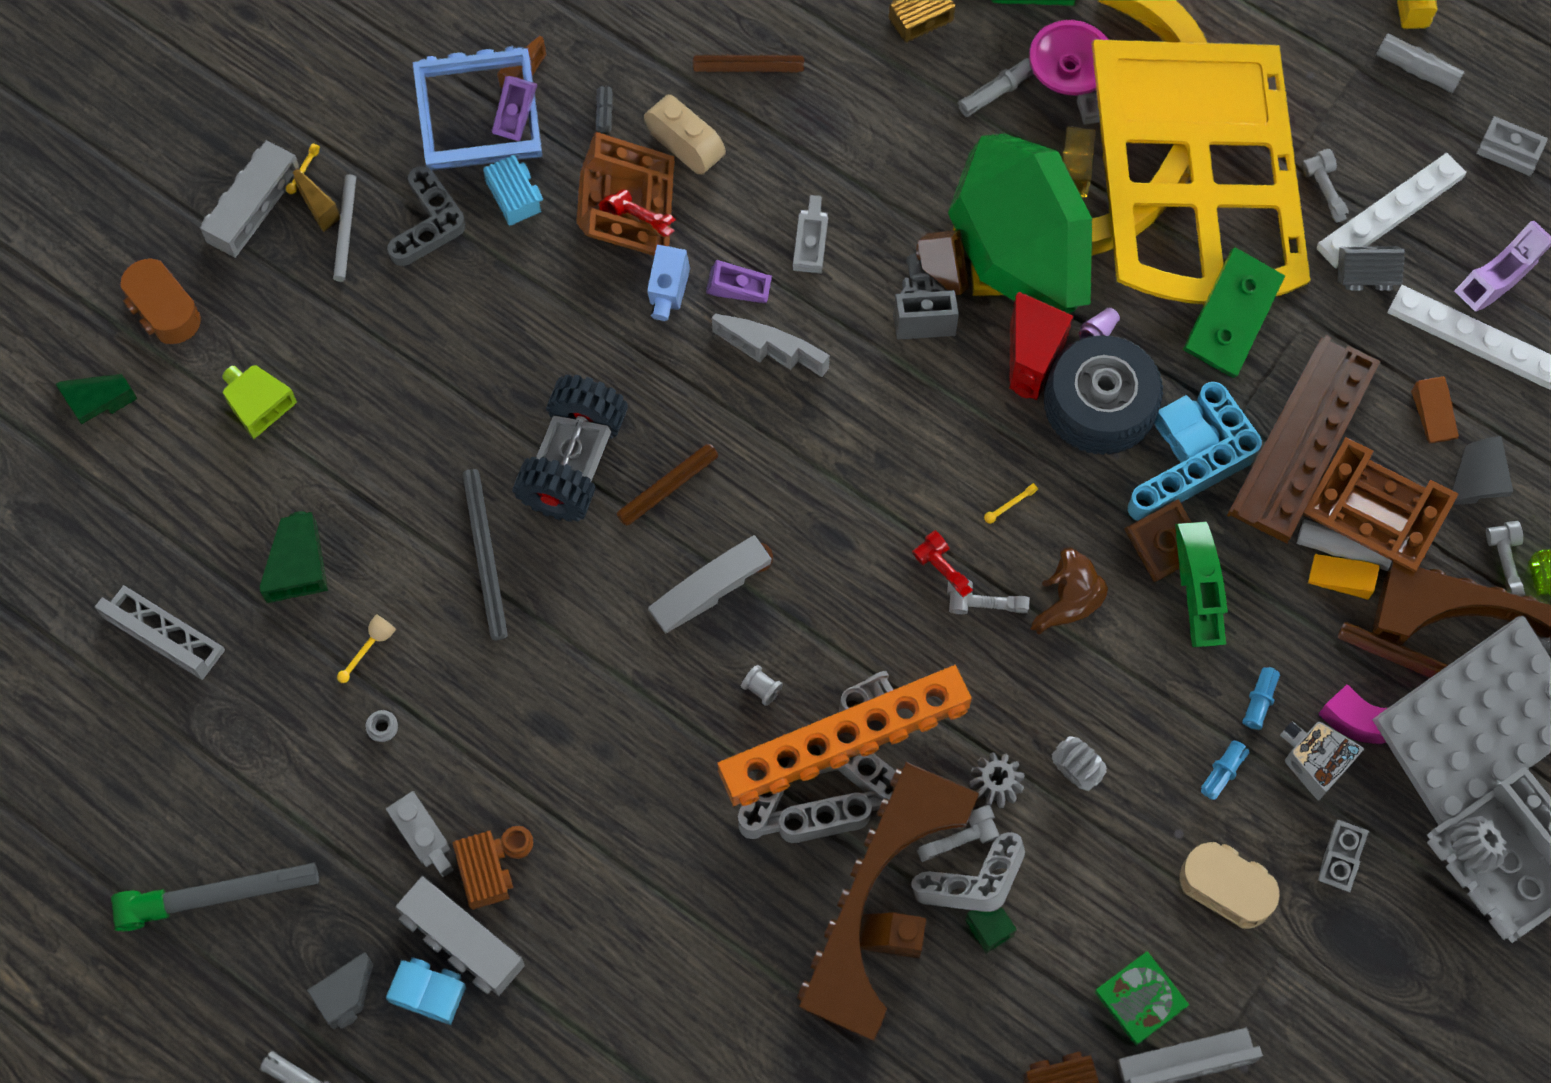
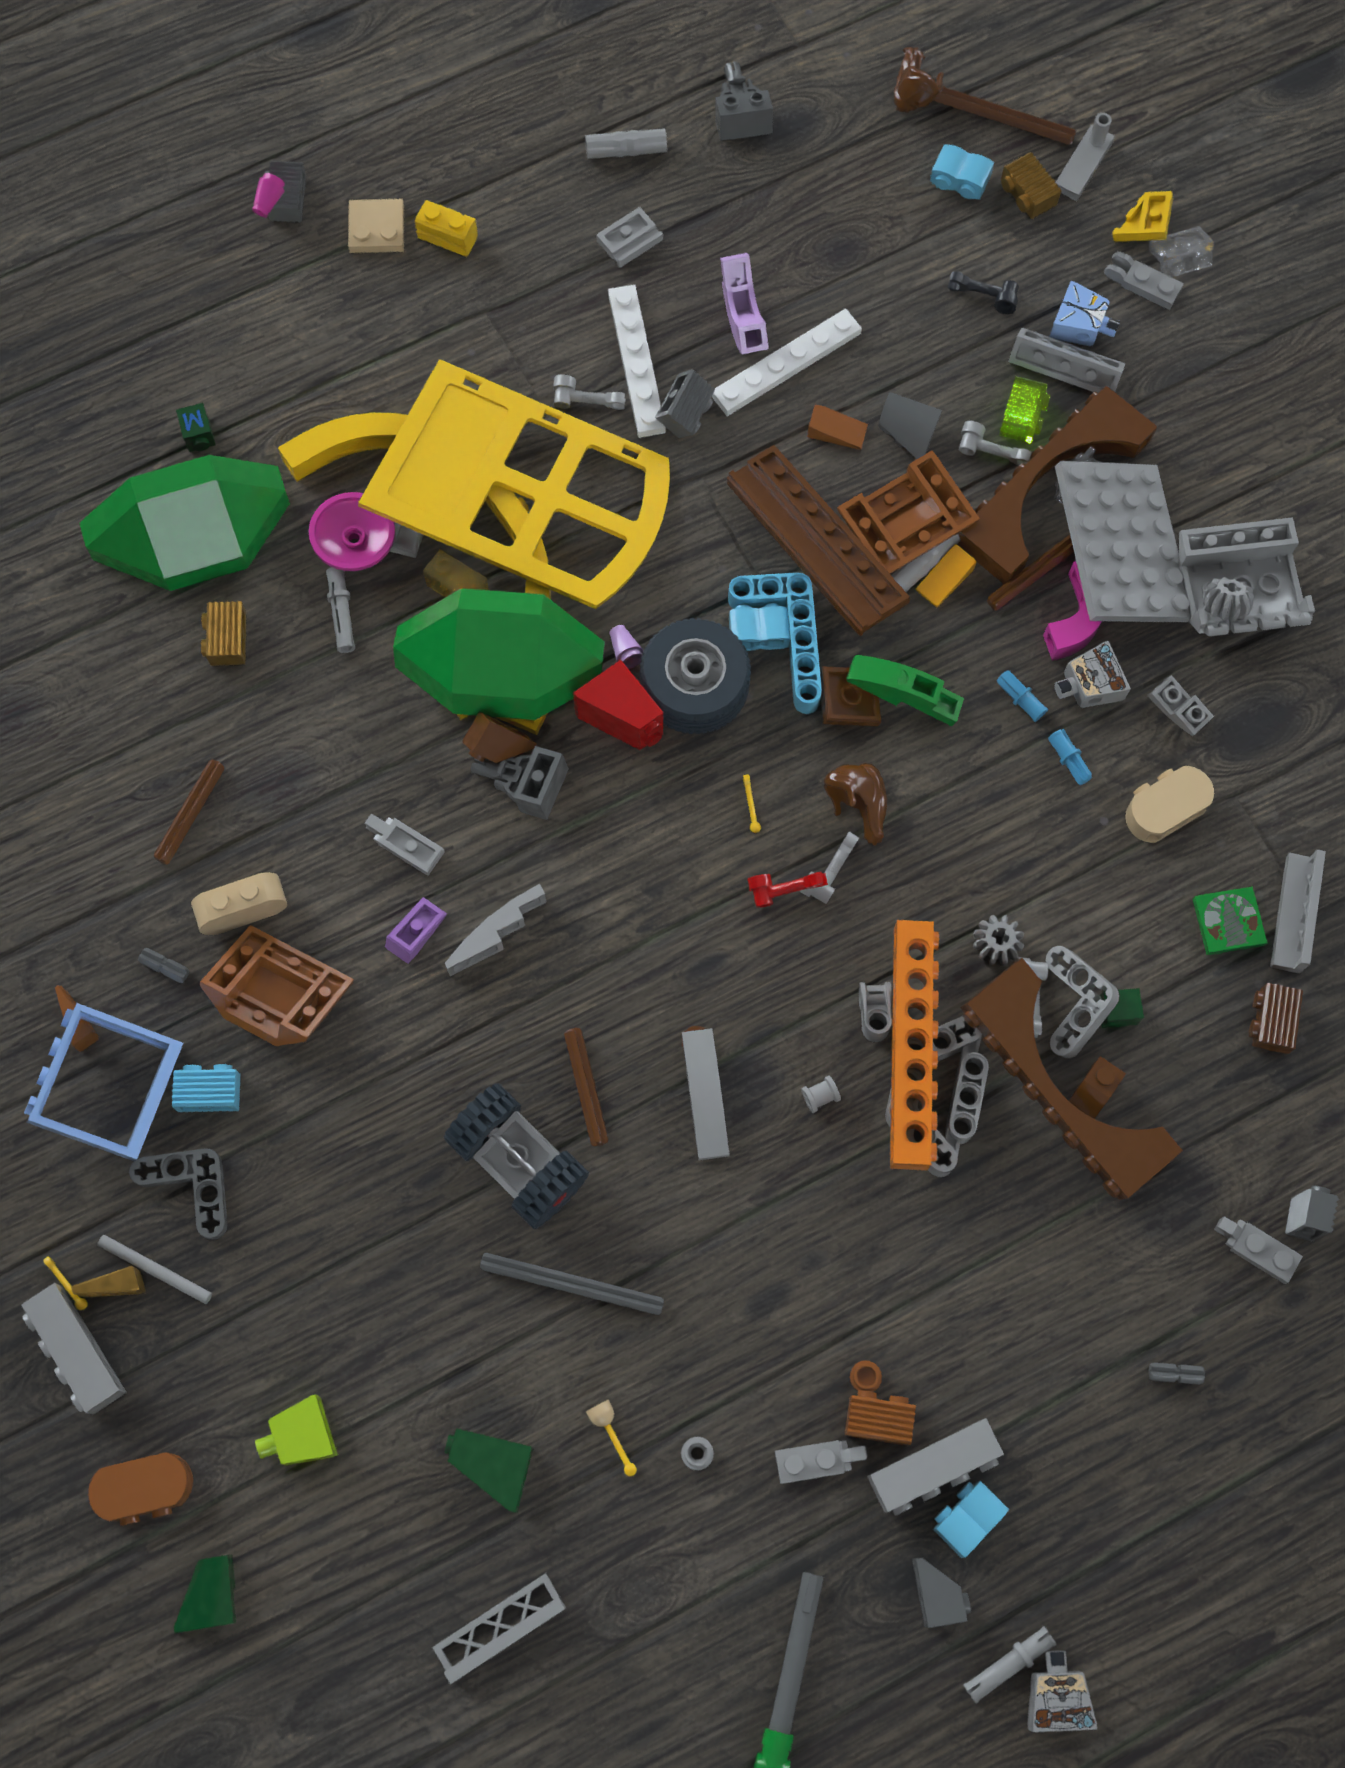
camera: 65 degrees left, 5 degrees up
medium lavender slope [492,76,537,141] -> none
red brick [599,189,675,237] -> none
light blue torso [647,244,690,321] -> none
light grey gear [1052,736,1107,791] -> none
green plate [1182,247,1285,379] -> none
light grey axle [1376,33,1464,93] -> none

